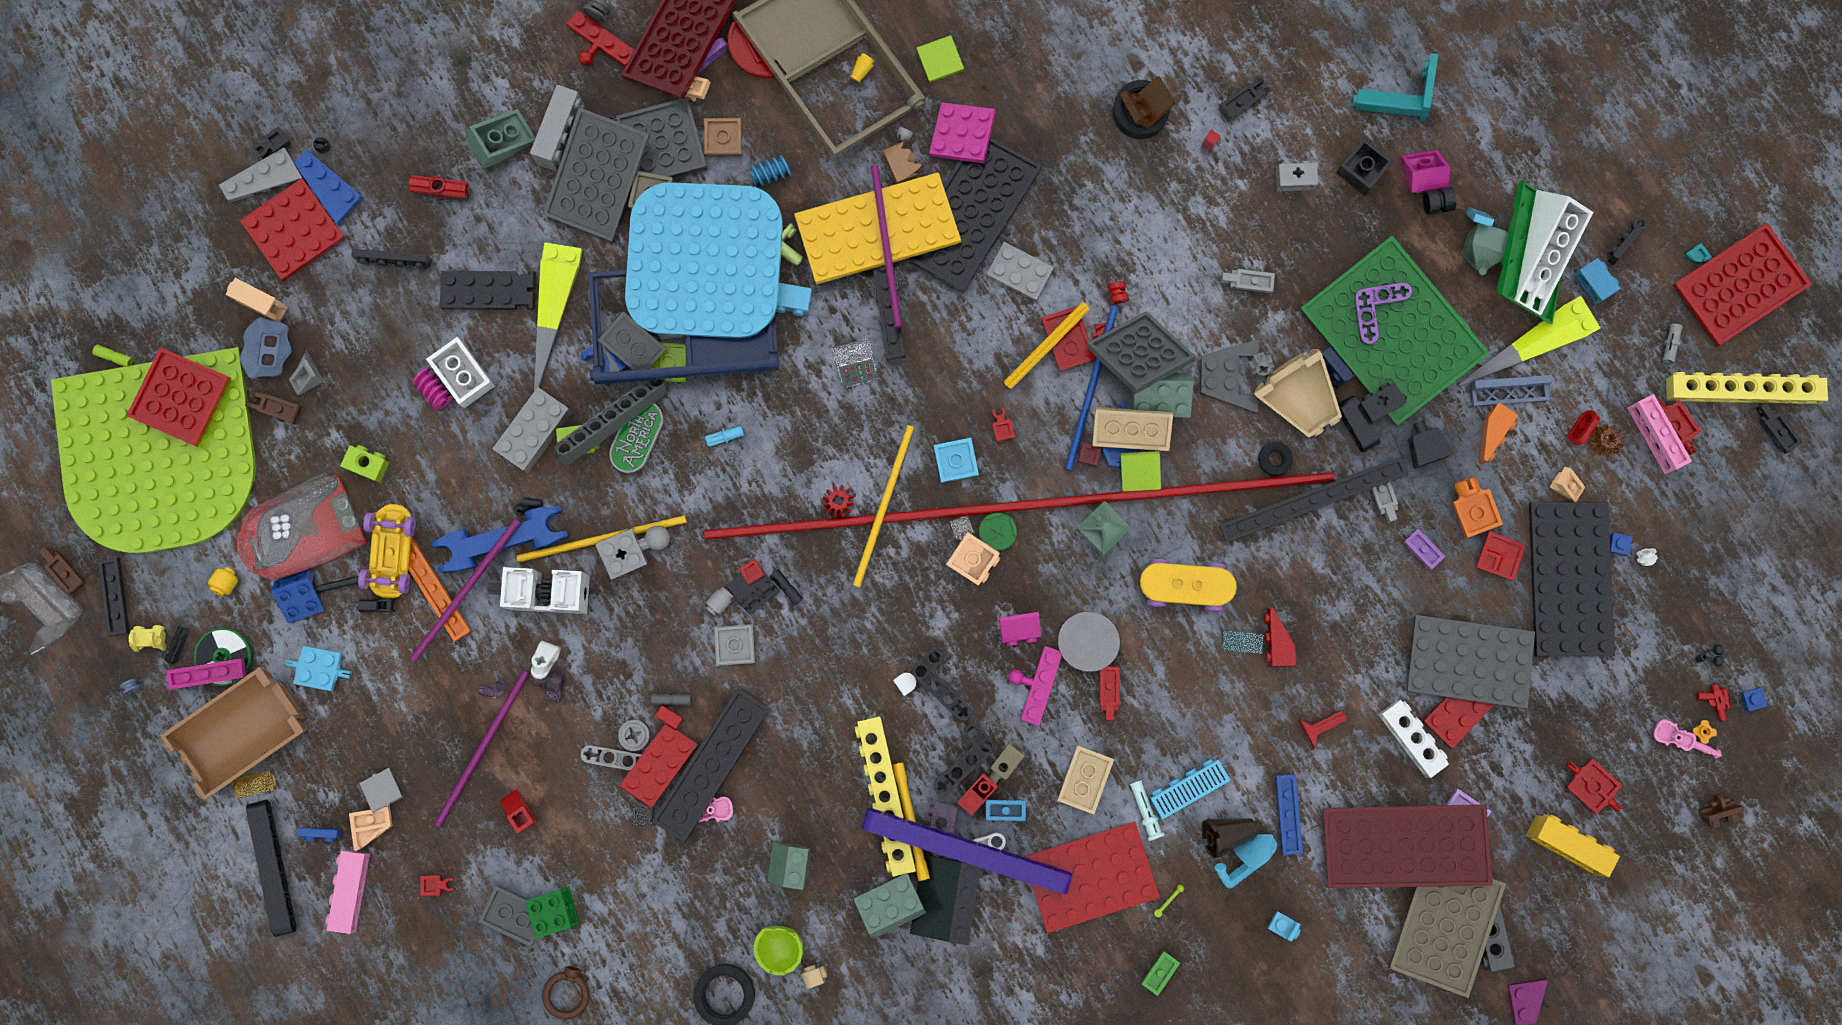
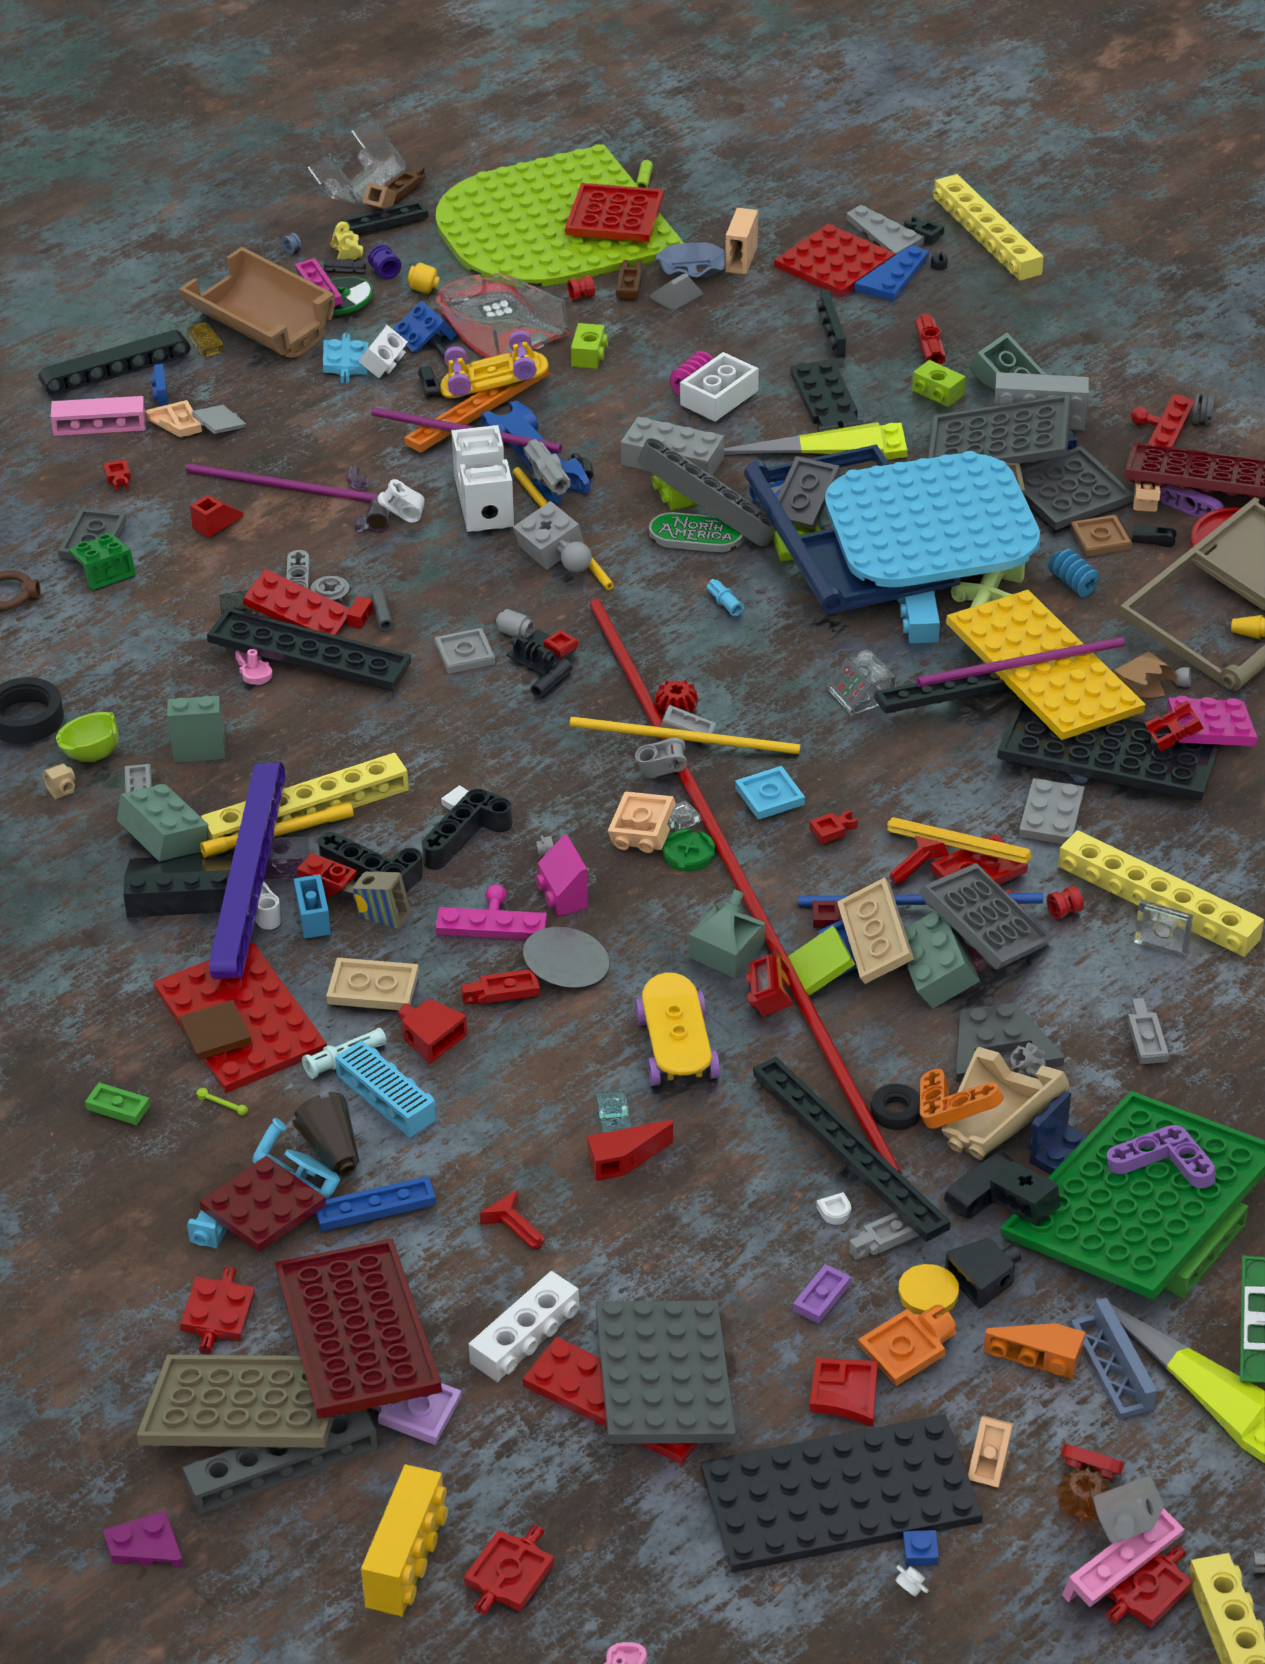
camera: 75 degrees right, 40 degrees down
none -> light grey plate [124,764,152,793]
none -> reddish brown tile [179,1000,252,1060]
none -> red plate [180,1266,255,1354]
none -> dark red plate [199,1155,326,1252]
none -> white brick [358,325,408,378]
none -> medium nougat brick [363,182,397,210]
none -> dark purple piece [368,244,401,280]
none -> red torso [398,1000,467,1064]
none -> light grey piece [524,439,571,495]
none -> light grey plate [536,835,554,857]
none -> red wheel [567,275,595,301]
none -> light grey piece [635,737,687,779]
none -> light grey plate [660,705,716,746]
none -> red window [746,947,793,1017]
none -> white tile [816,1192,851,1225]
none -> red piece [889,836,949,885]
none -> yellow tile [898,1264,959,1315]
none -> lime brick [912,360,966,407]
none -> orange beam [920,1069,1004,1129]
none -> light yellow brick [933,174,1044,281]
none -> light yellow brick [1058,830,1264,957]
none -> light grey torso [1093,1475,1164,1543]
none -> black bar [1132,524,1177,547]
none -> clear slope [1134,900,1194,958]
none -> red piece [1145,701,1204,751]

